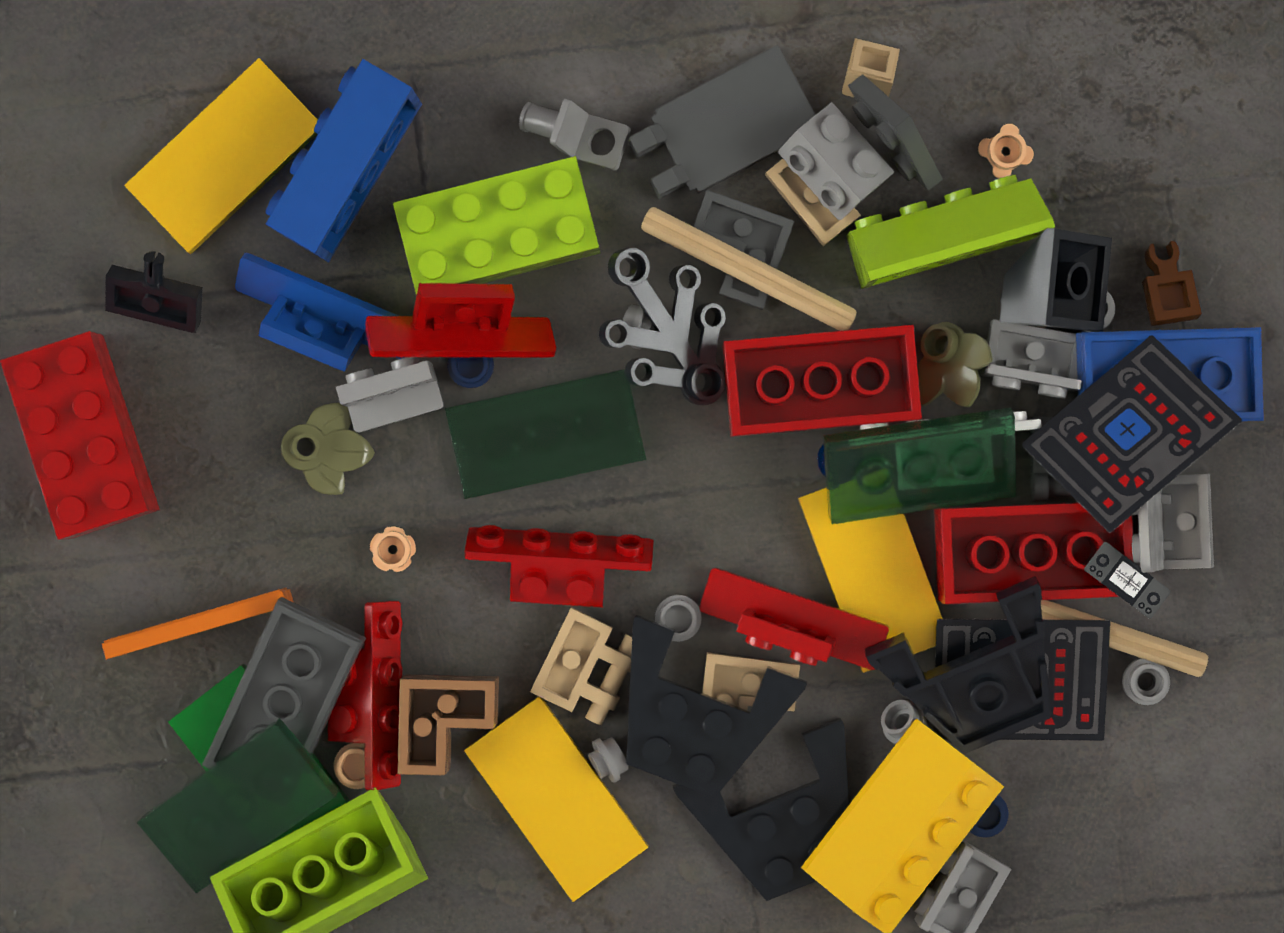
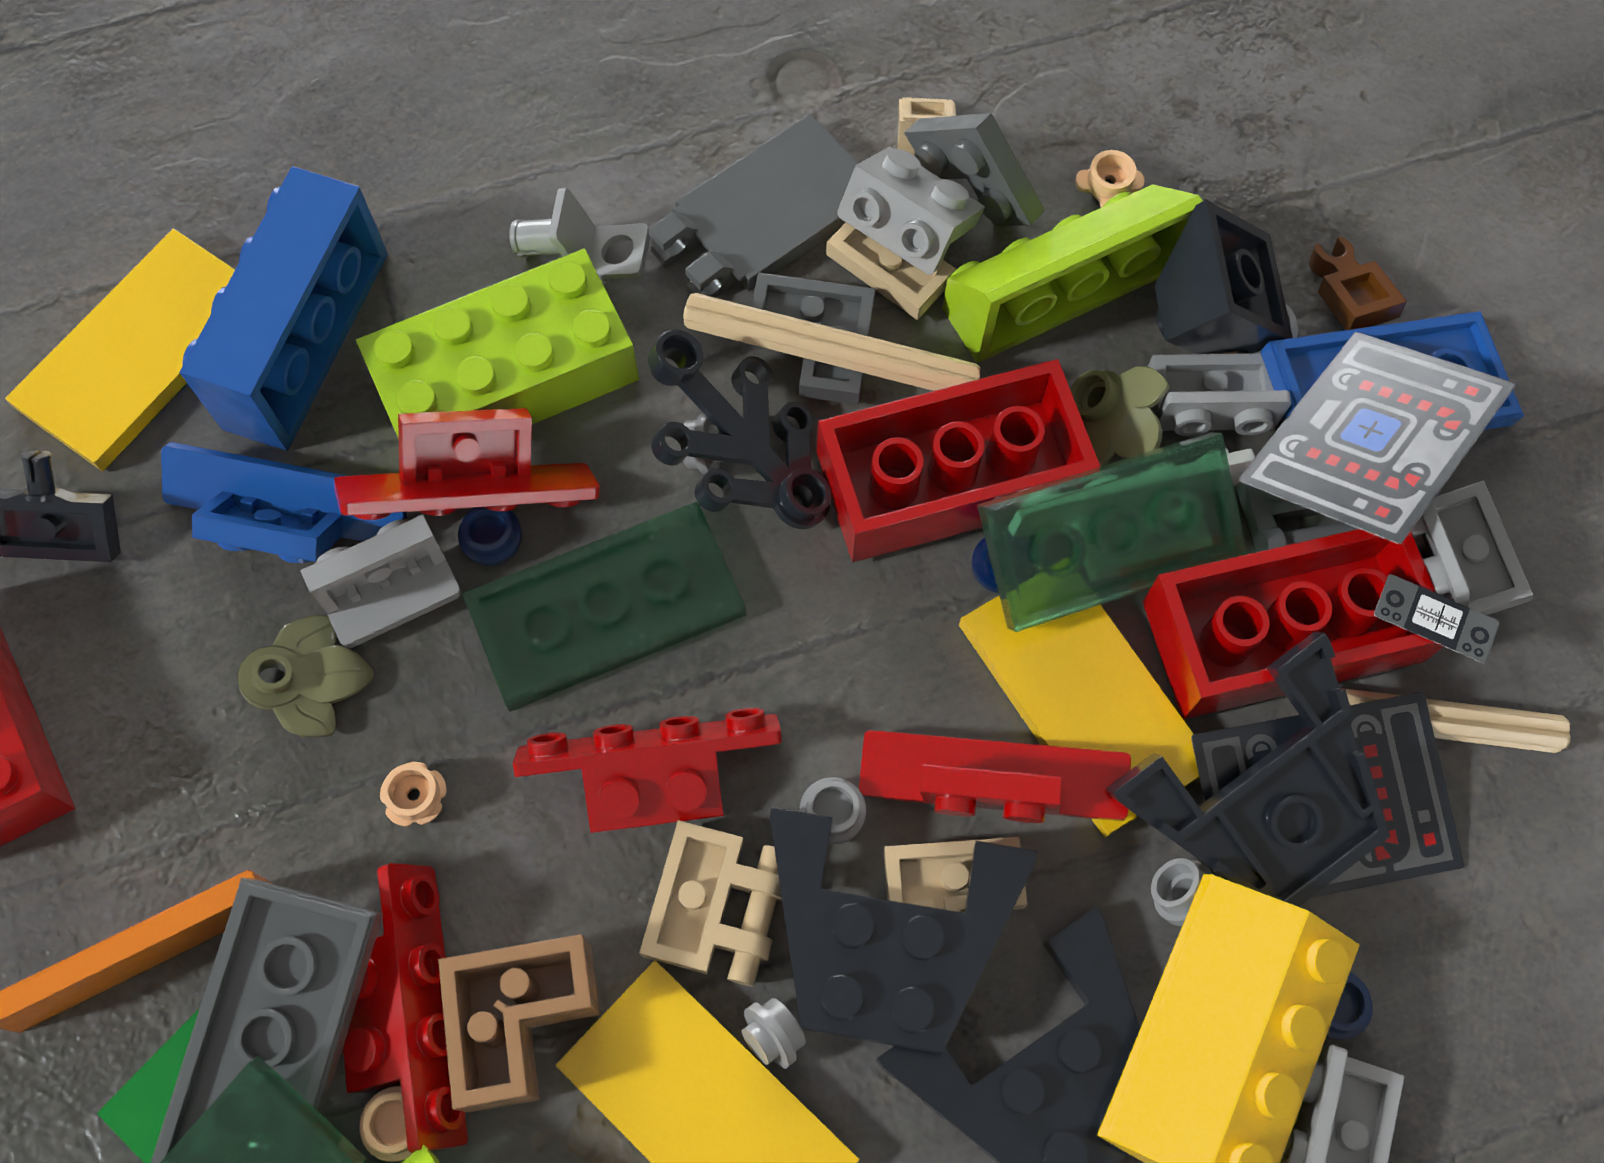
camera: 10 degrees left, 20 degrees down
light grey plate [1122,658,1170,705] -> none

